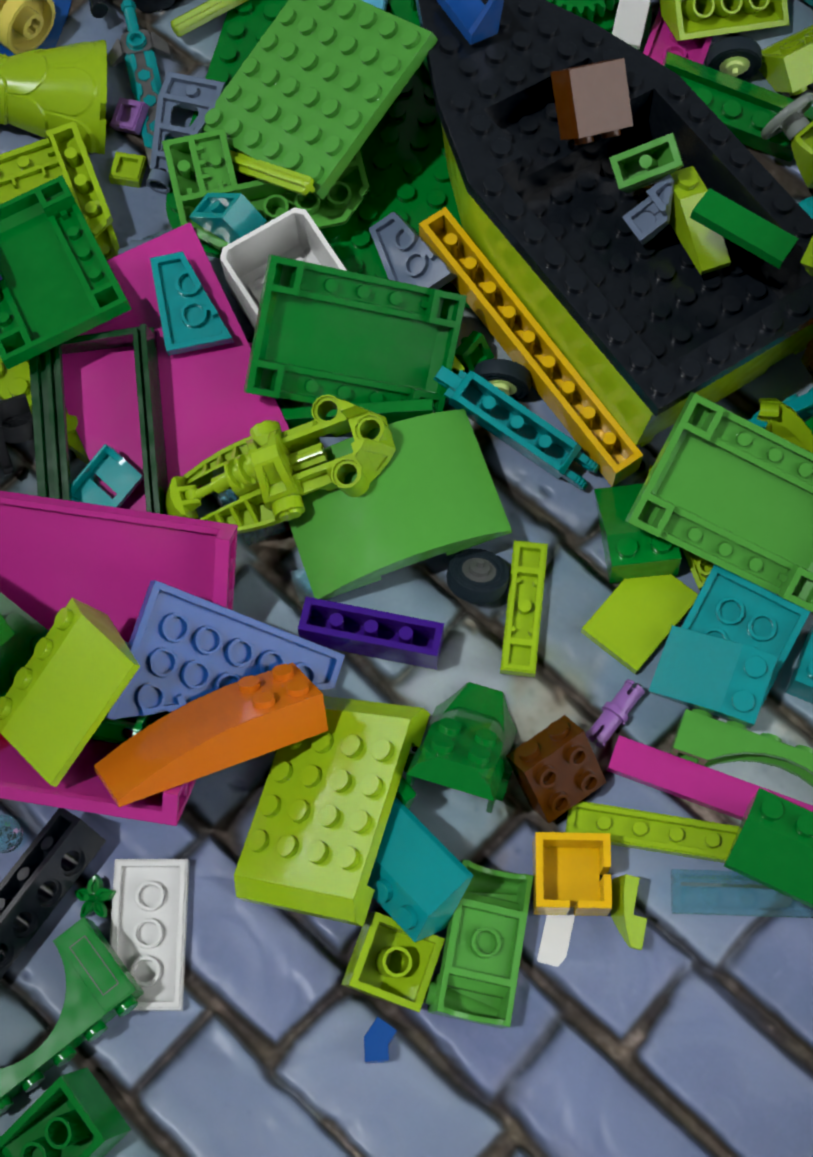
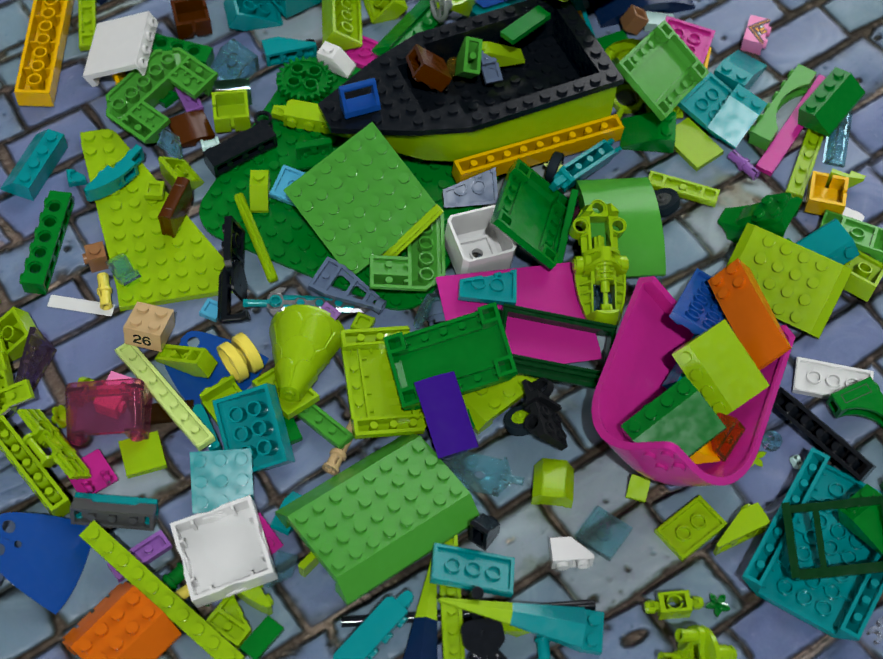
camera: 80 degrees left, 10 degrees down
teal piece [71,444,144,508] -> none
green plant [75,875,116,918] -> none
teal slope [189,193,267,244] -> none
dark purple brick [298,596,444,670] -> none
reddish brown brick [506,715,607,824] -> none
black wheel [706,36,762,80] -> none

